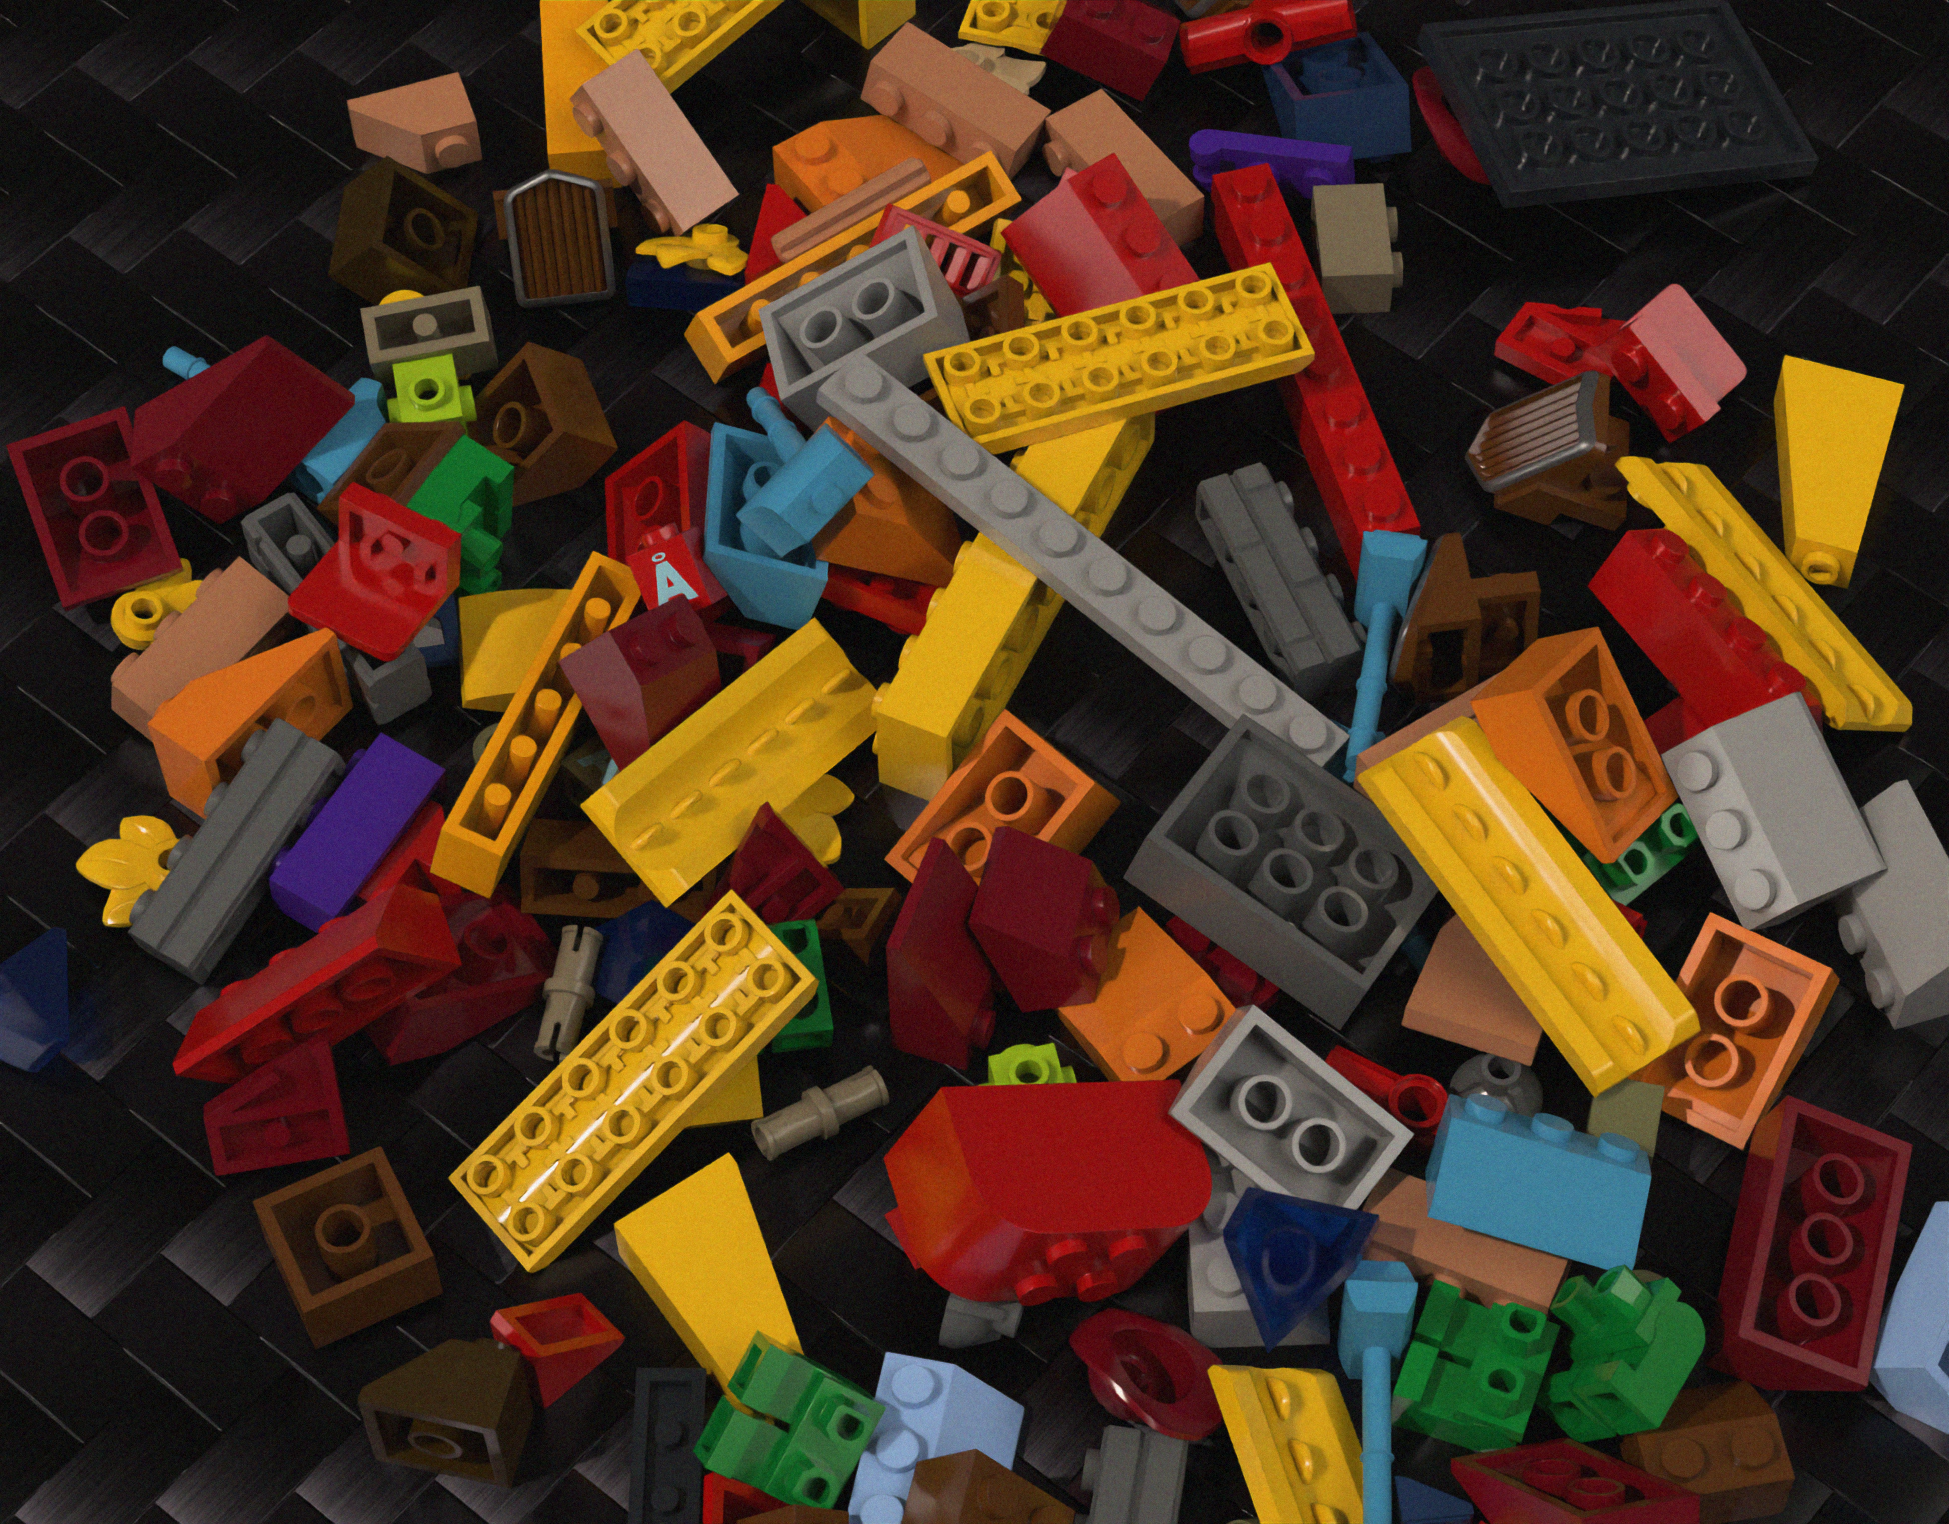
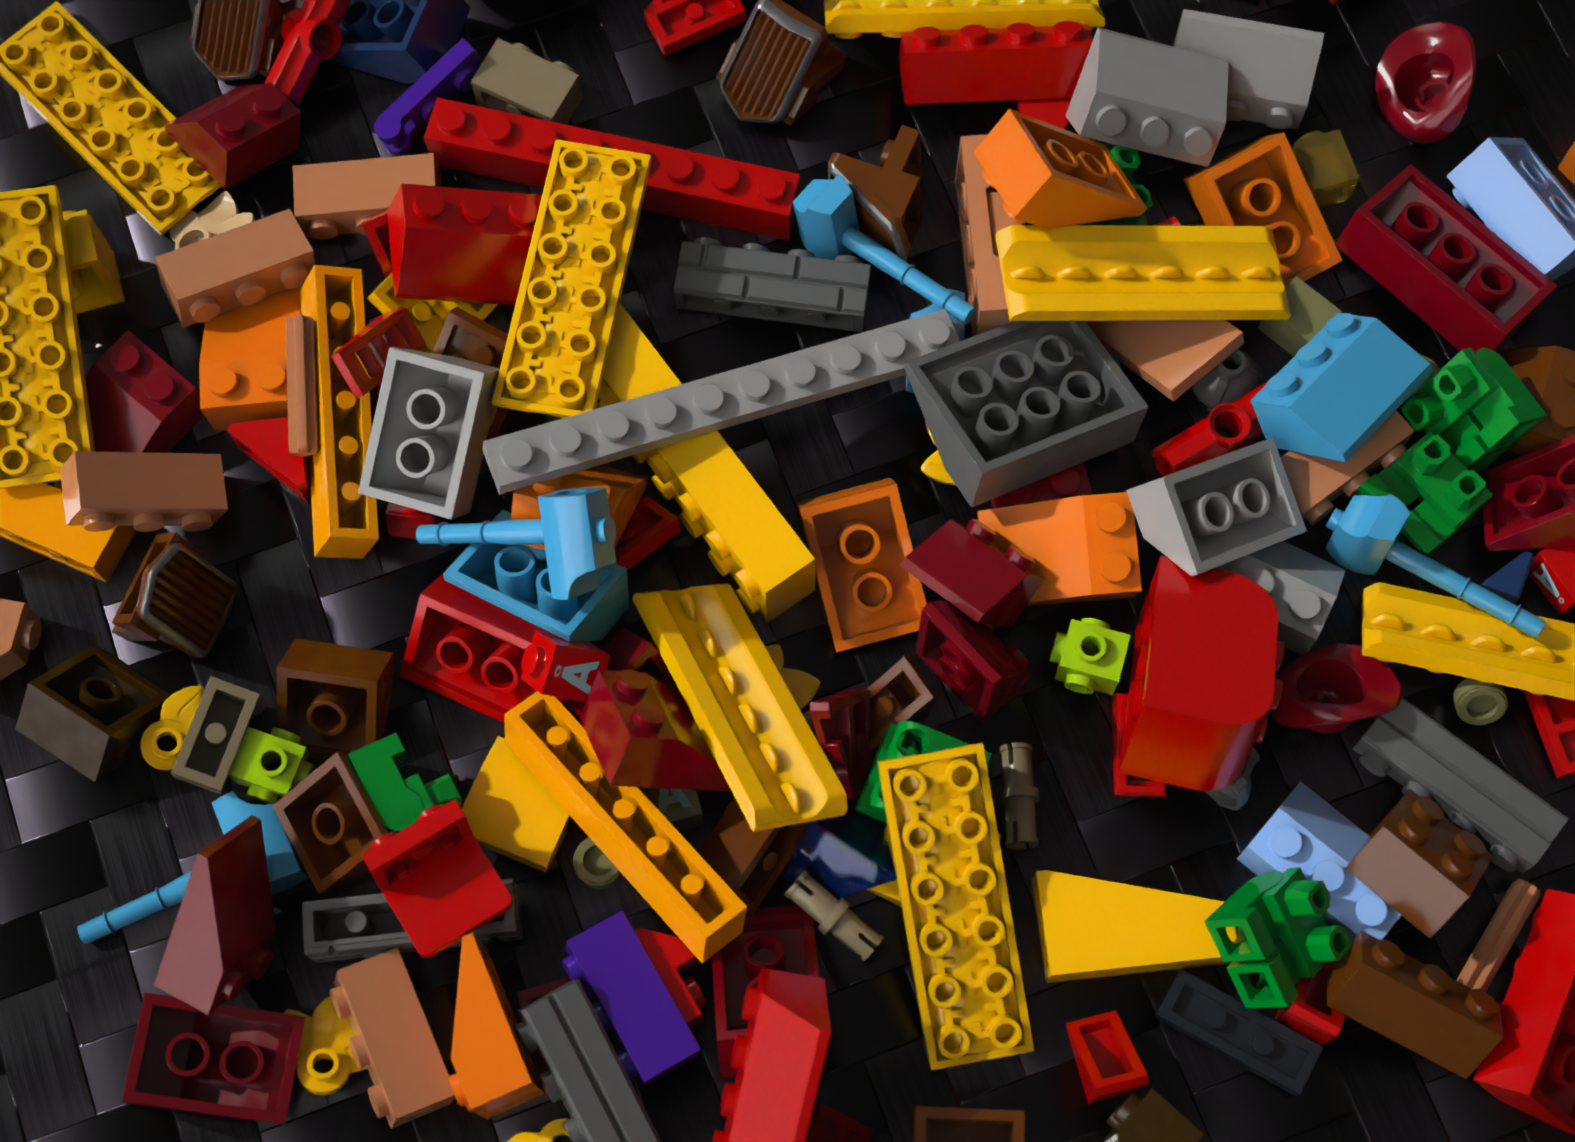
camera: 60 degrees left, 15 degrees up
clear blue slope [625,255,746,311] -> none
yellow plate [636,224,749,276] -> none
clear blue slope [1223,1187,1380,1353] -> none
none -> dark red slope [85,330,204,453]
none -> clear yellow brick [1292,129,1359,208]

